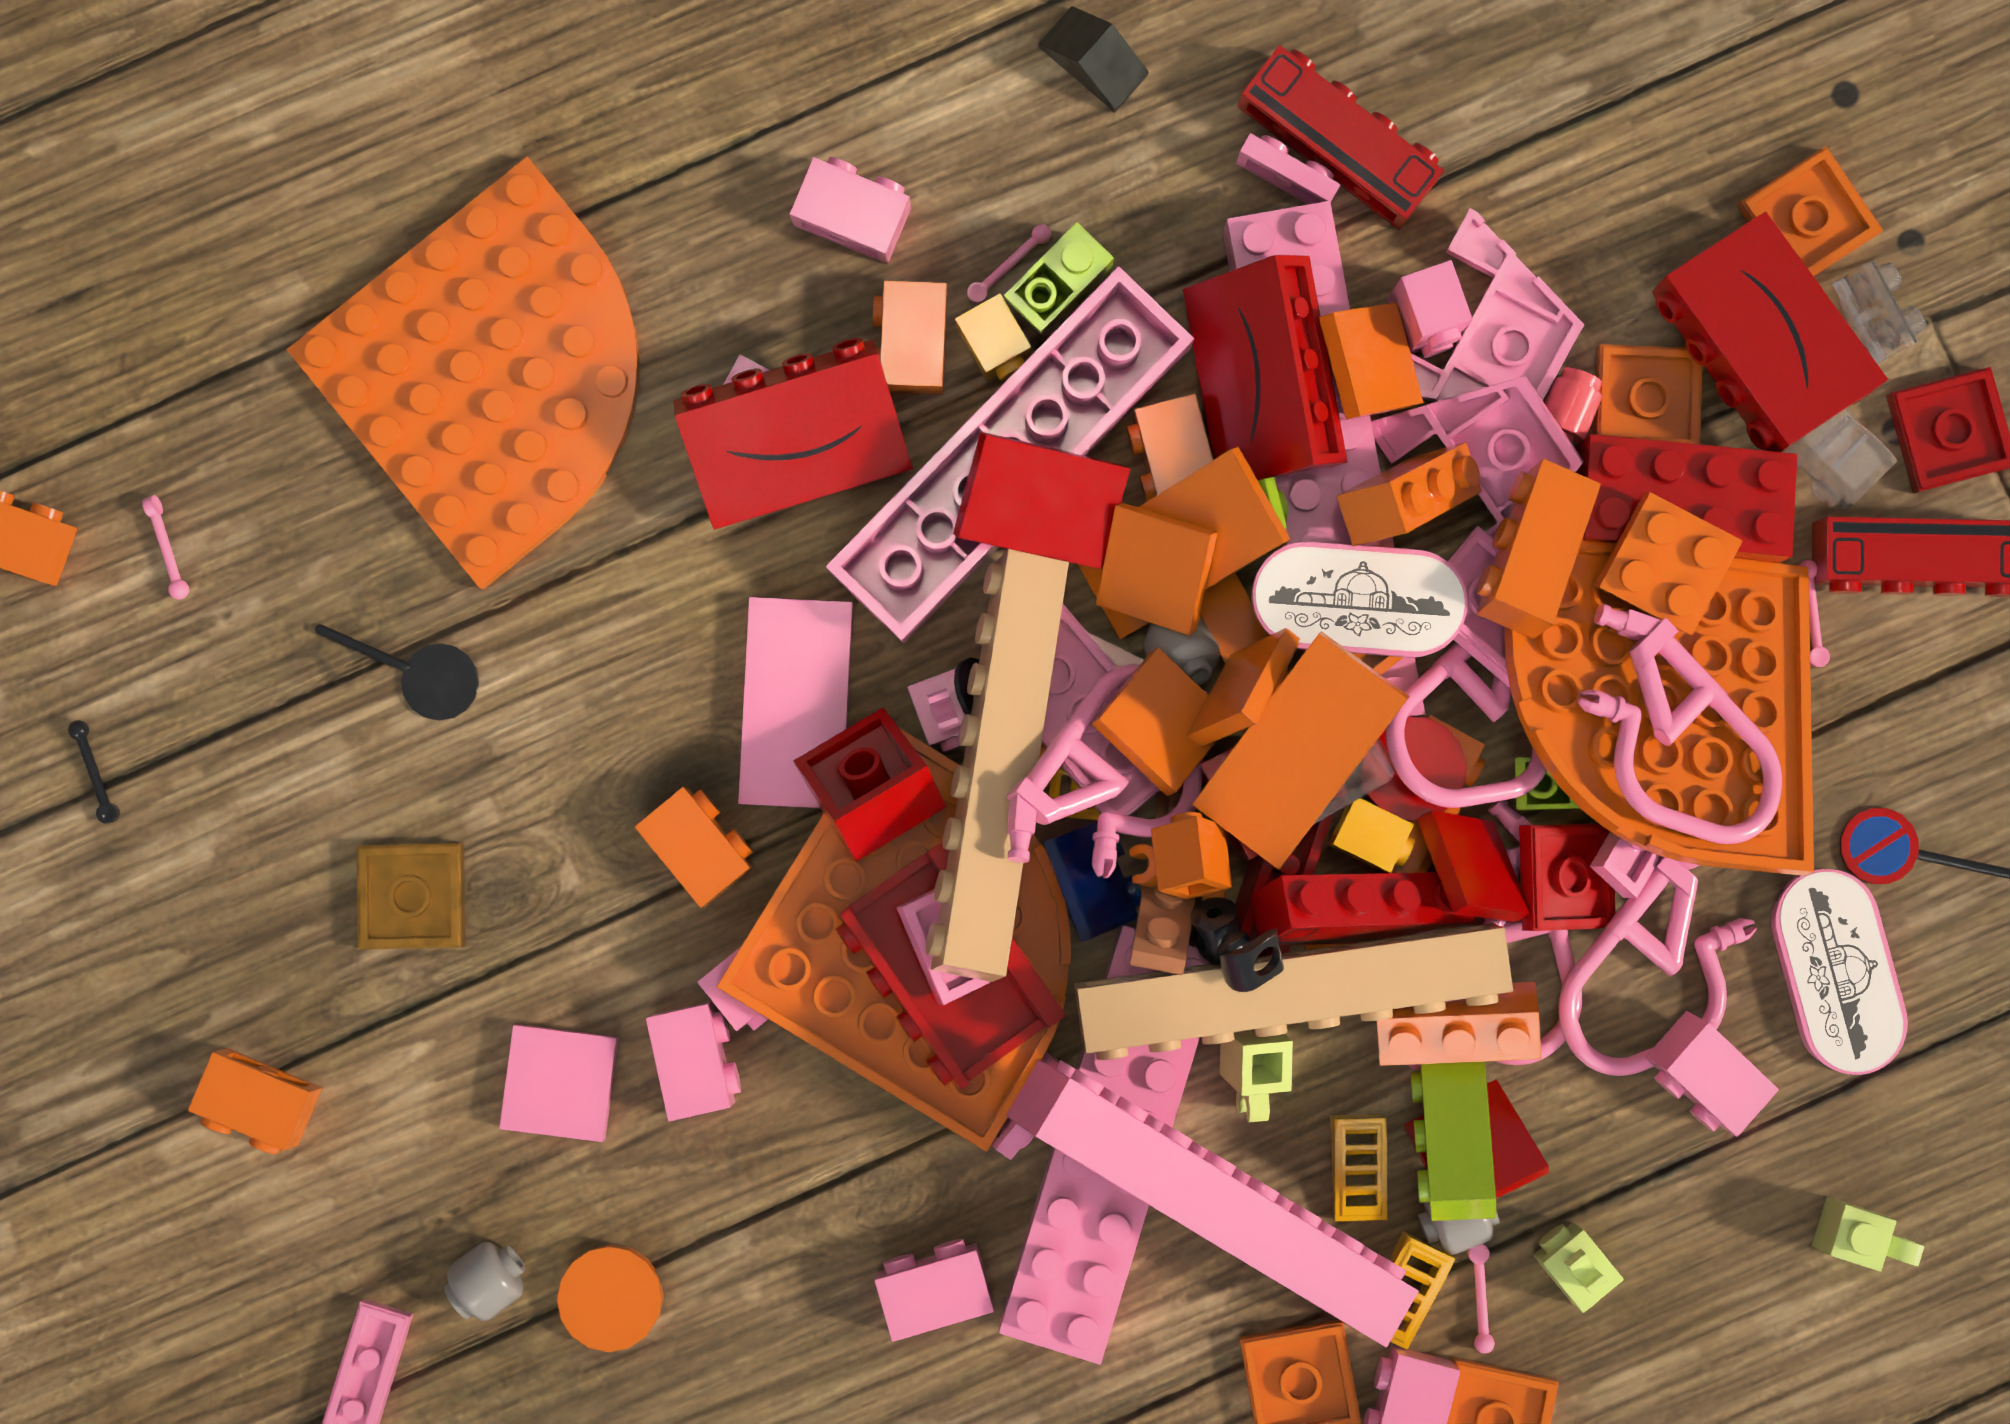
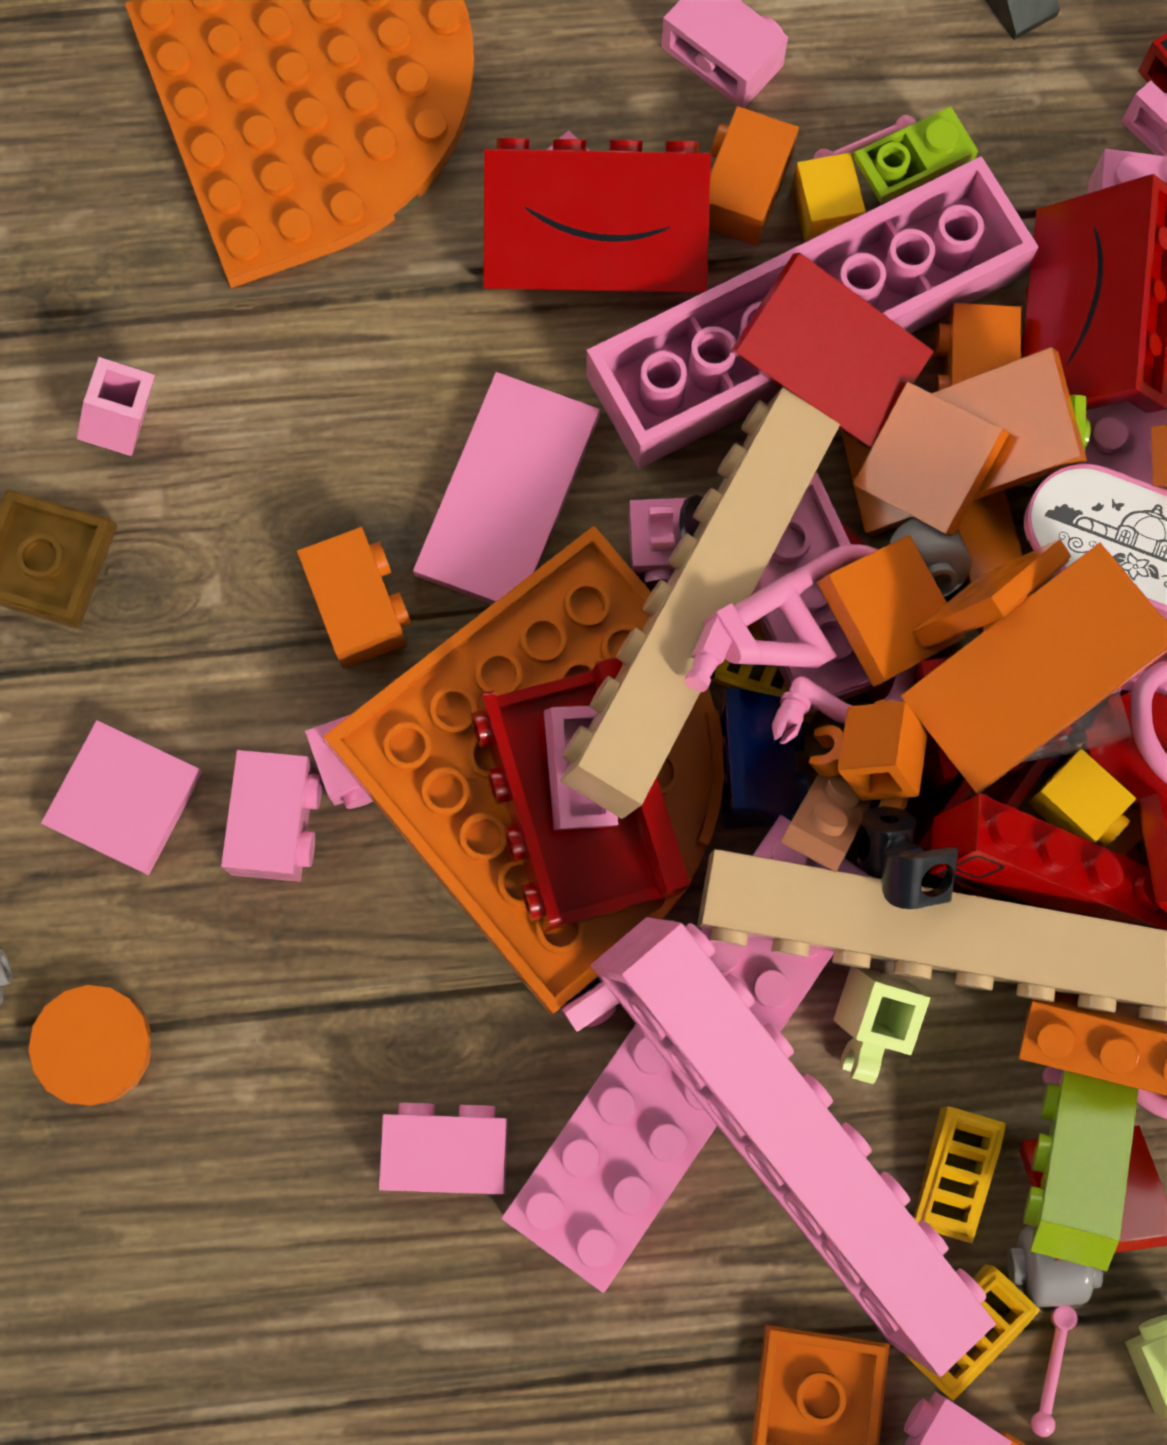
camera: 15 degrees right, 10 degrees down
black piece [315,624,479,721] -> none
red slope [793,707,947,862] -> none
none -> bright pink brick [77,357,155,456]

